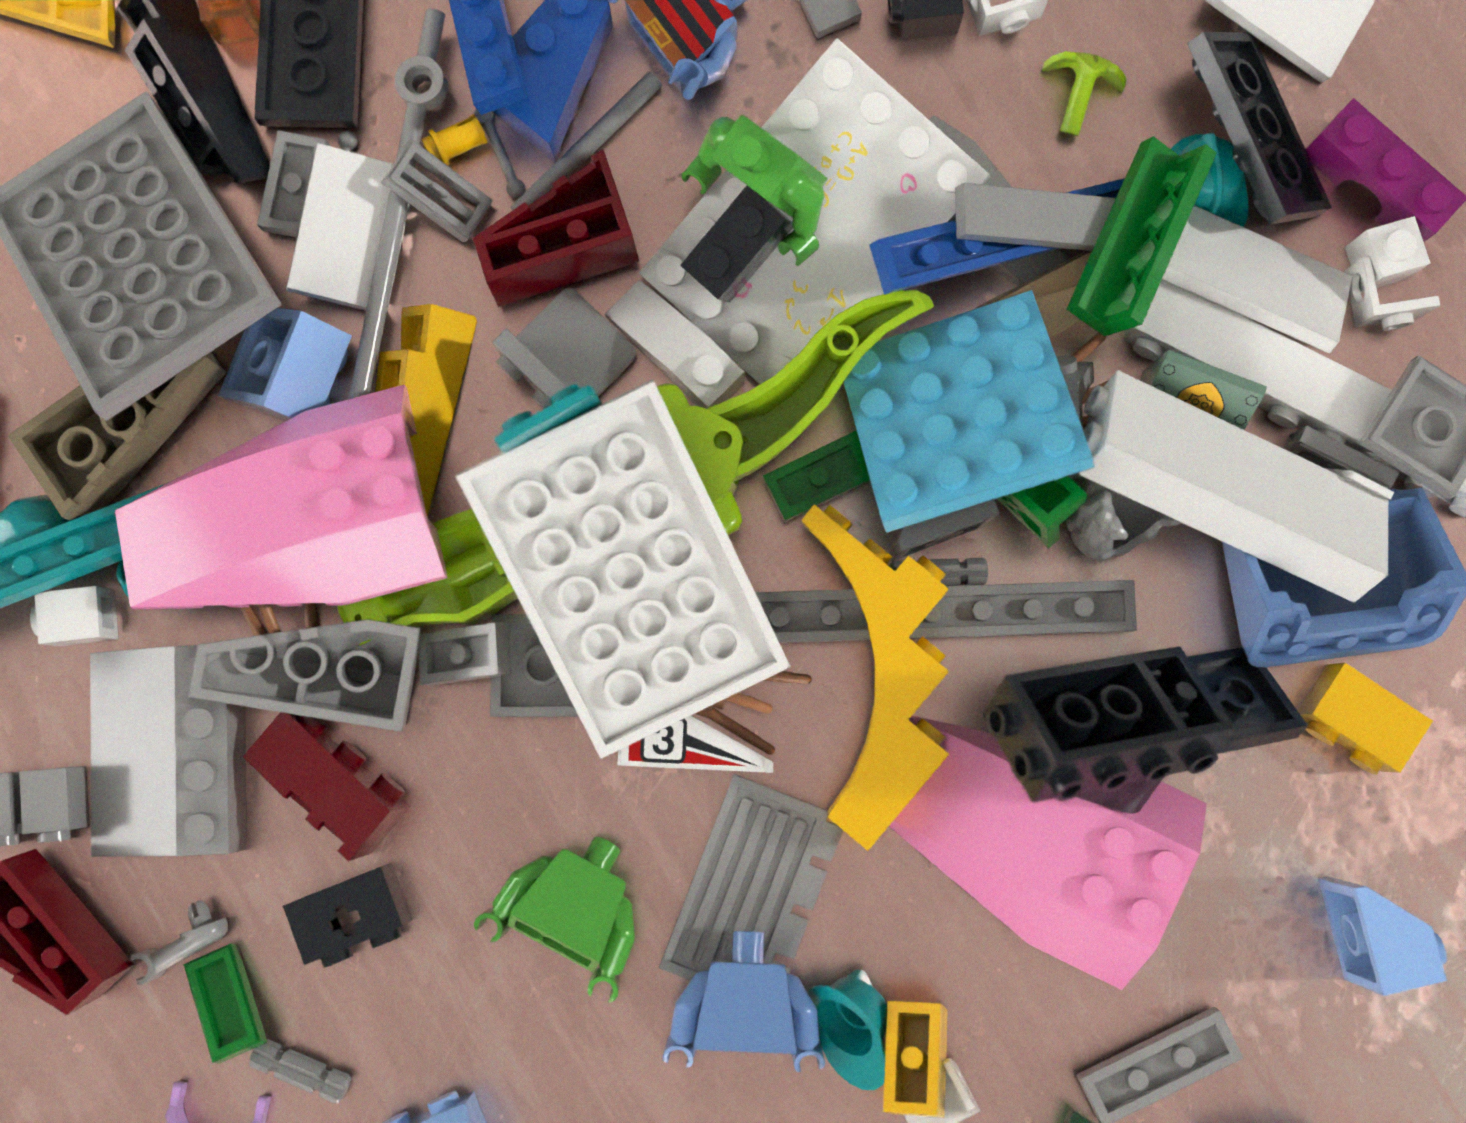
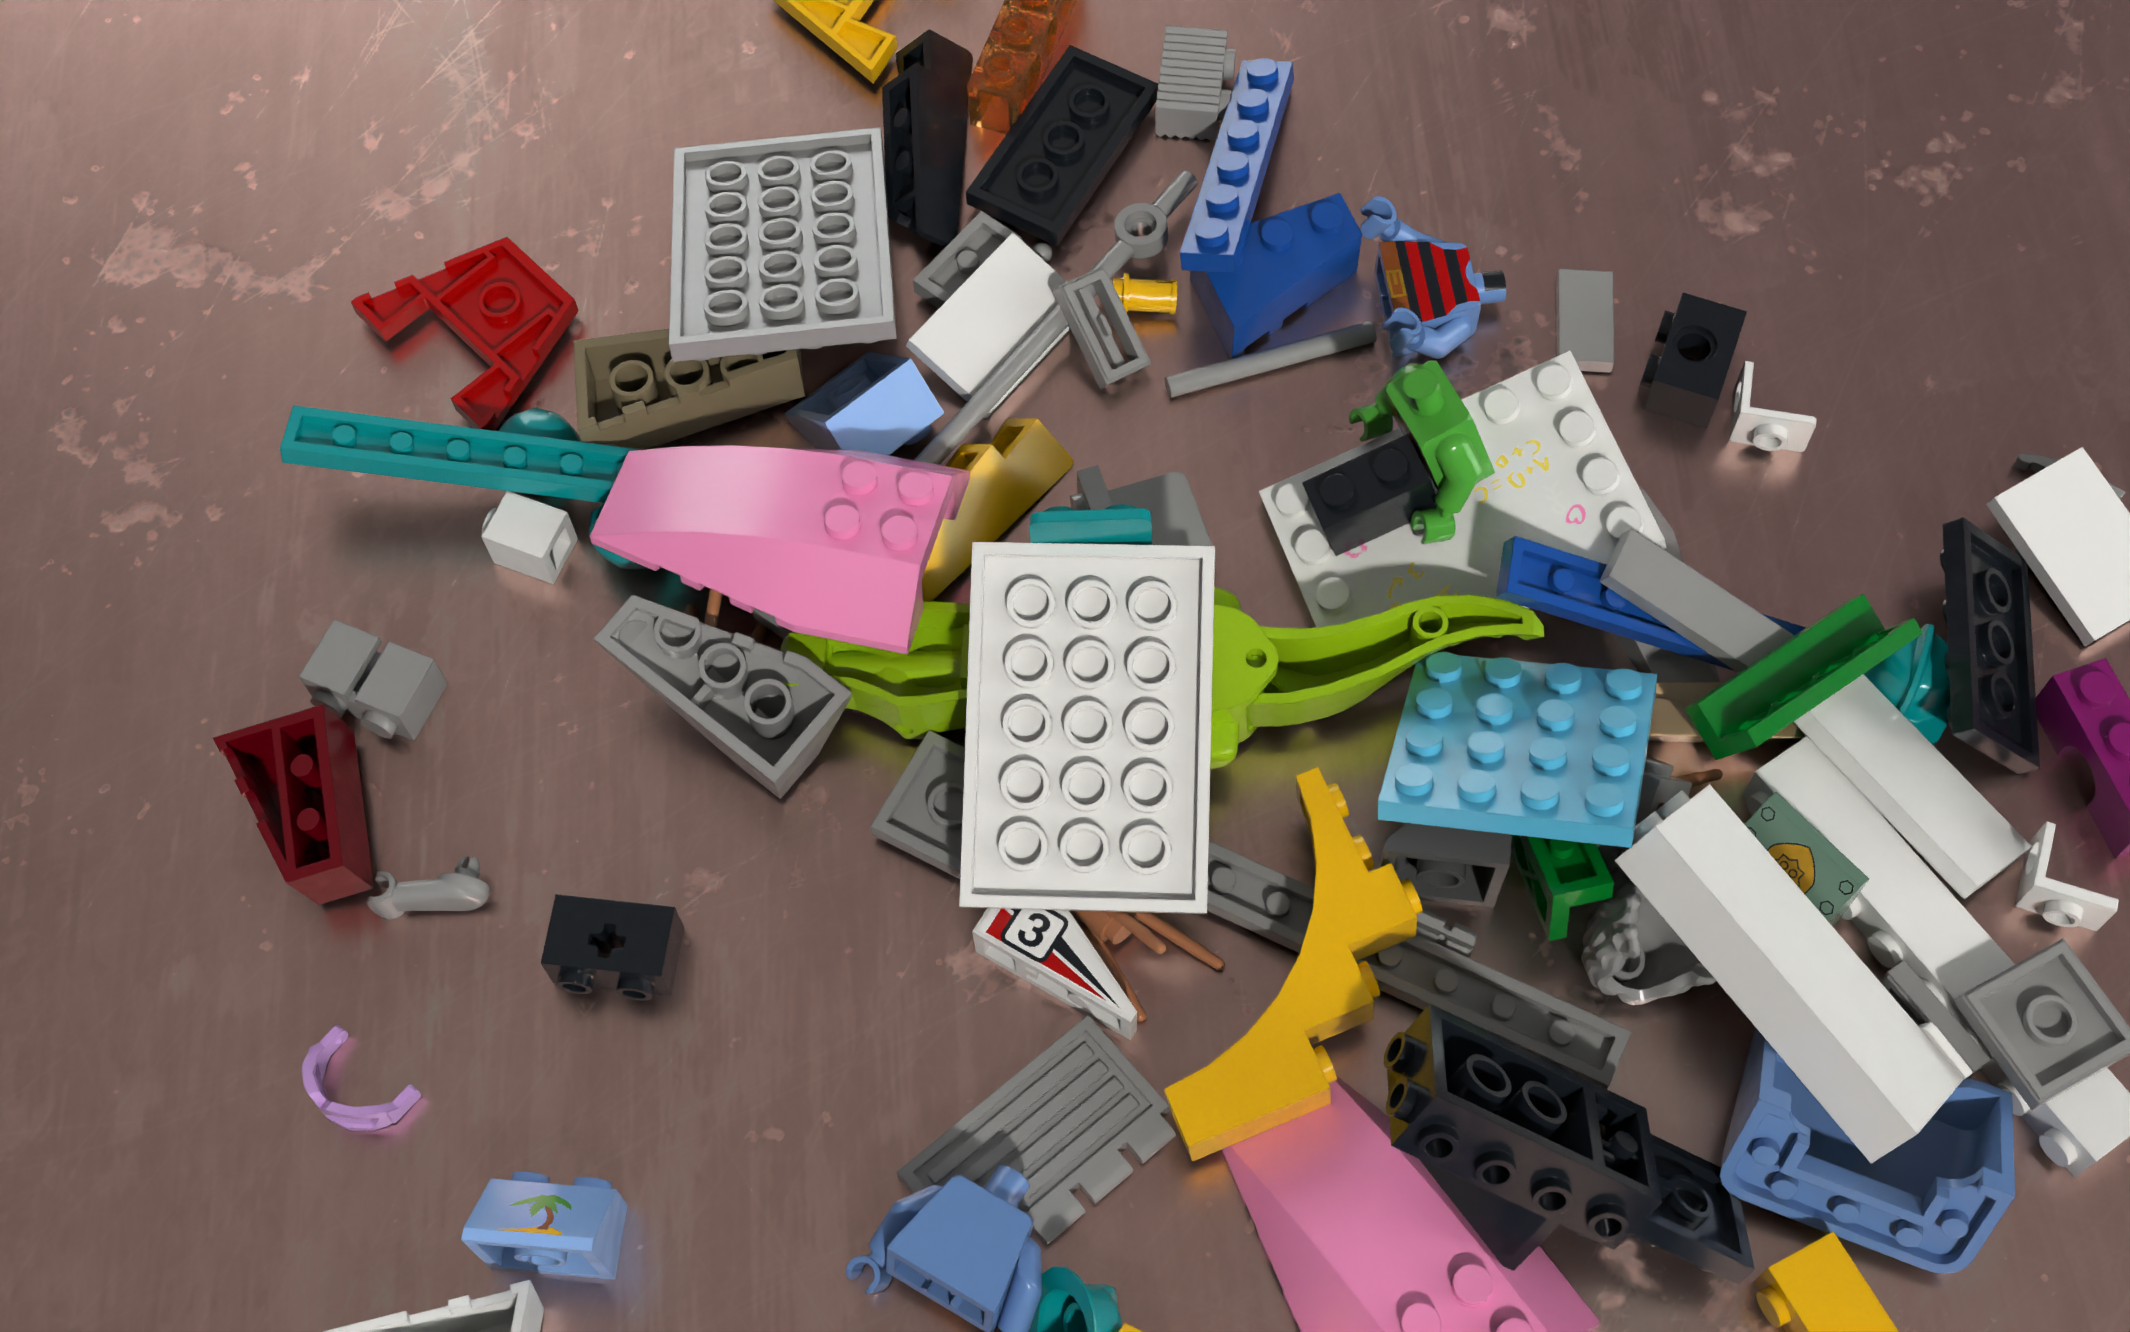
camera: 30 degrees right, 20 degrees down
light grey slope [90,645,247,857] -> none
green tile [183,943,268,1064] -> none
dark red wedge [243,712,411,861] -> none
light grey axle [249,1039,351,1103] -> none
light grey plate [418,622,512,685] -> none
dark red wedge [473,148,639,307] -> none
light grey hinge [474,109,526,198] -> none
bright green torso [474,837,635,1003] -> none
white slope [605,280,745,409] -> none
green plate [763,430,871,523] -> none
lime plant [1042,51,1127,136] -> none
white brick [1345,216,1431,293] -> none

